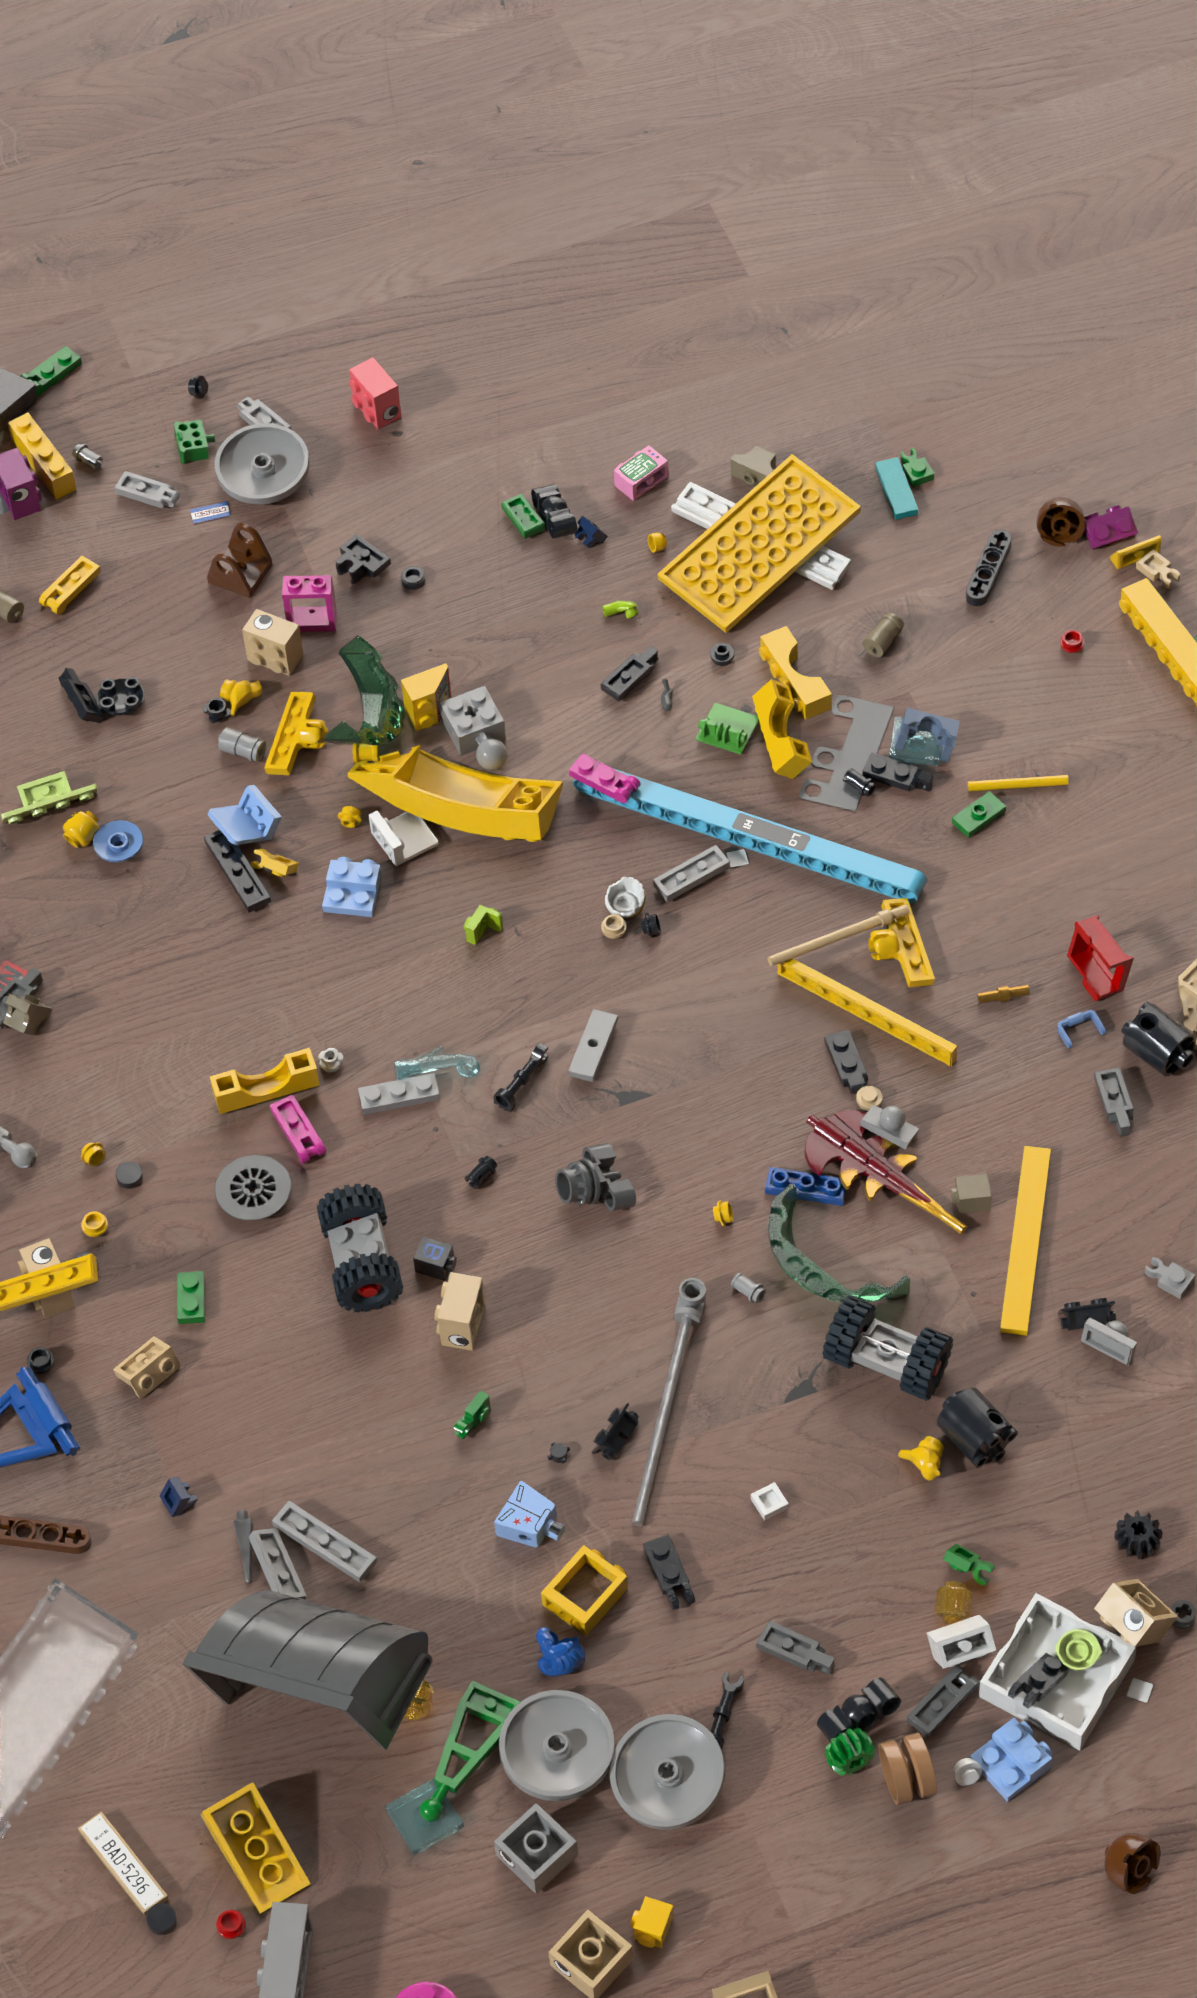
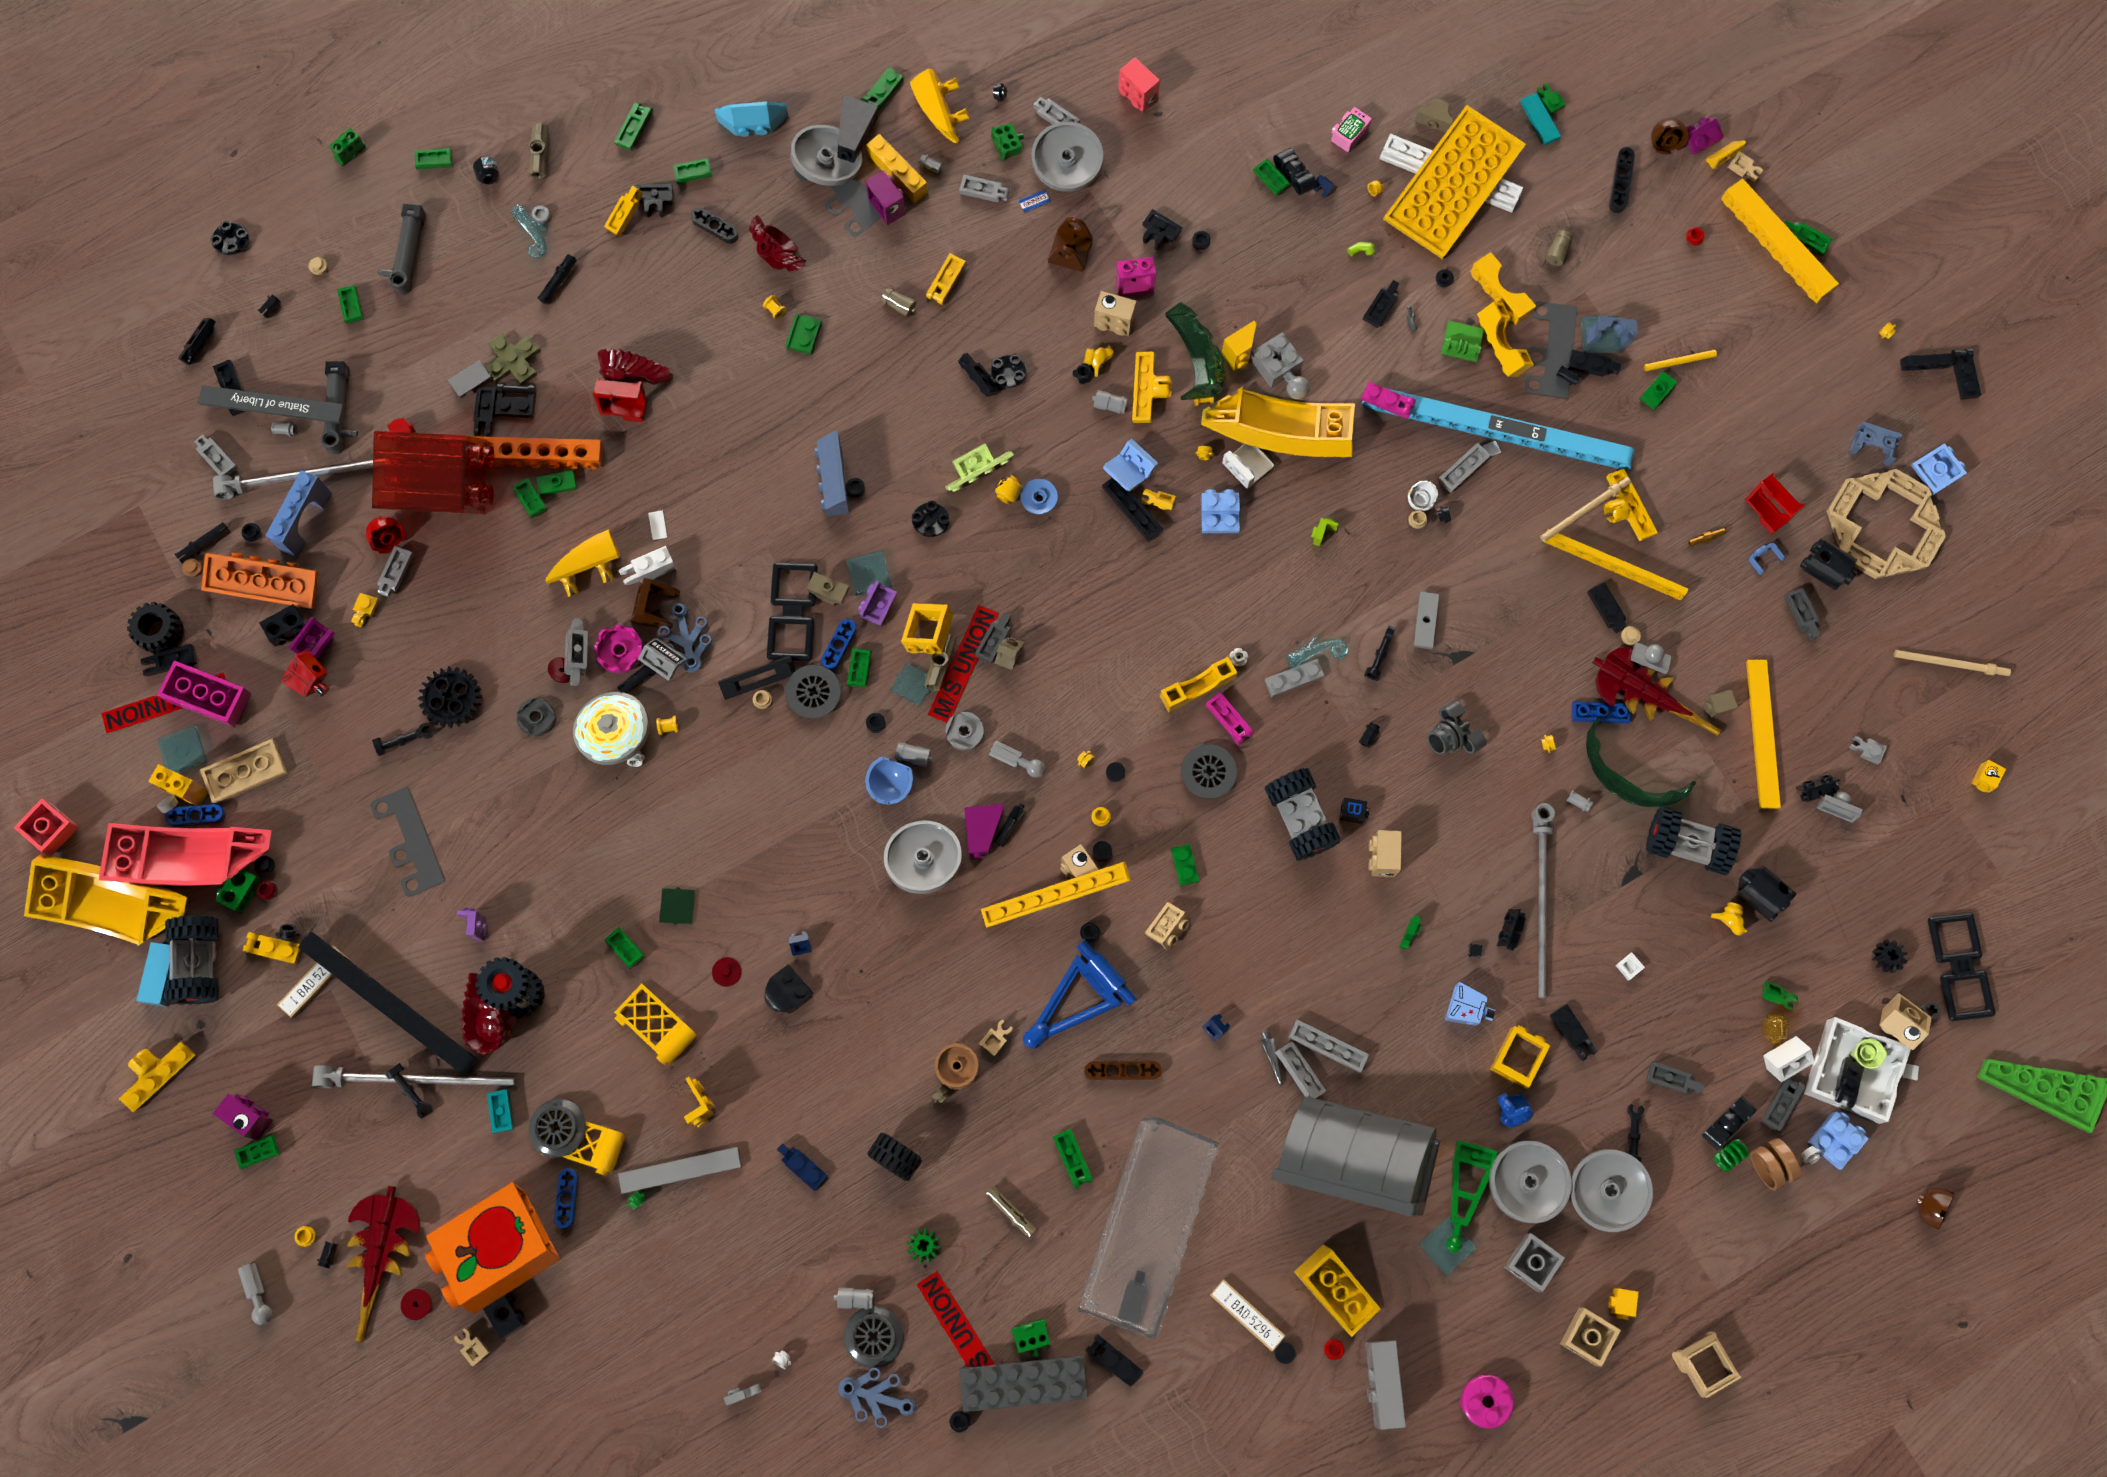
camera: 15 degrees left, 20 degrees up
none -> yellow piece [910,69,970,143]

